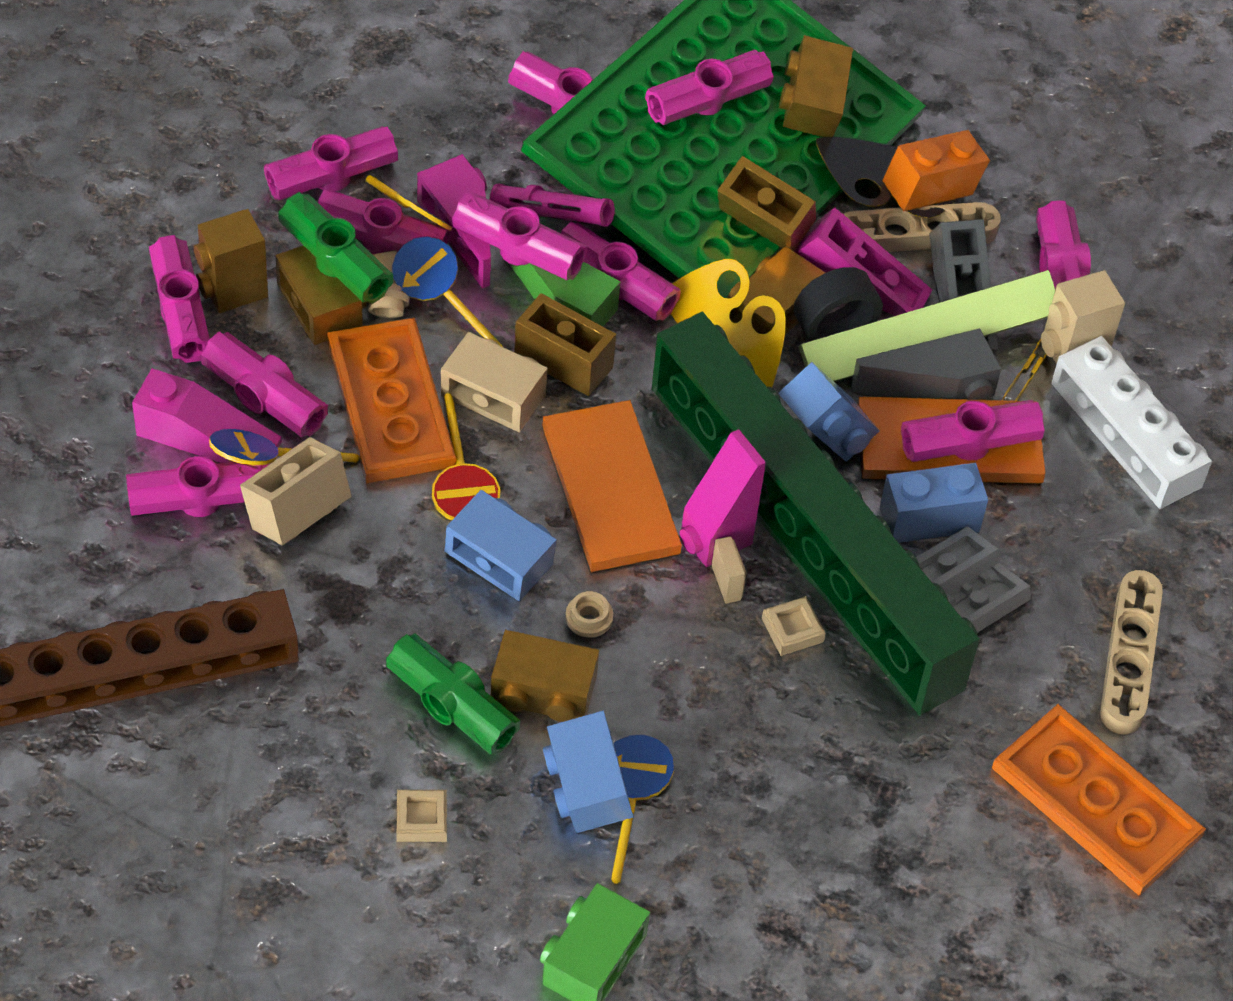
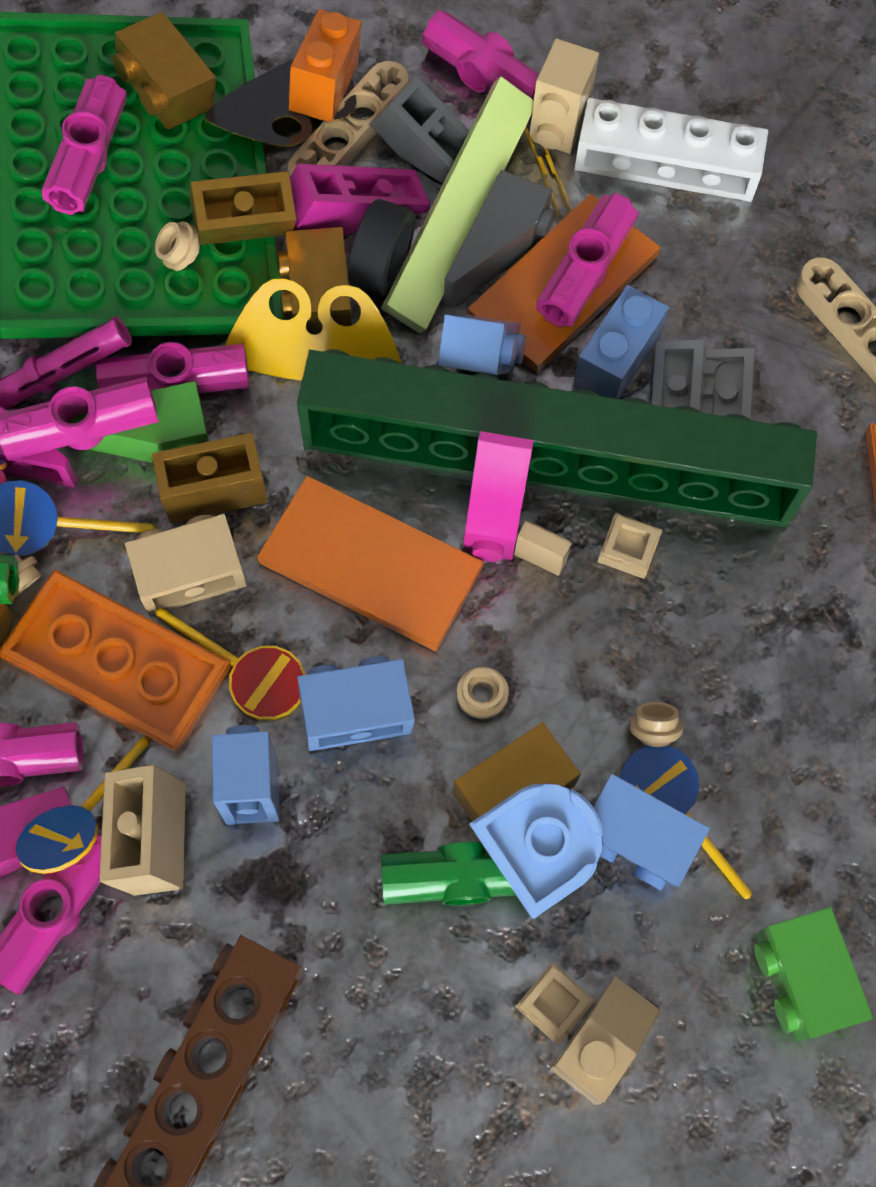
camera: 45 degrees left, 15 degrees up
none -> tan plate [155,222,200,271]
none -> medium blue brick [212,725,280,825]
none -> light blue tile [469,783,603,919]
none -> tan slope [549,976,661,1105]
none -> tan plate [630,702,684,747]

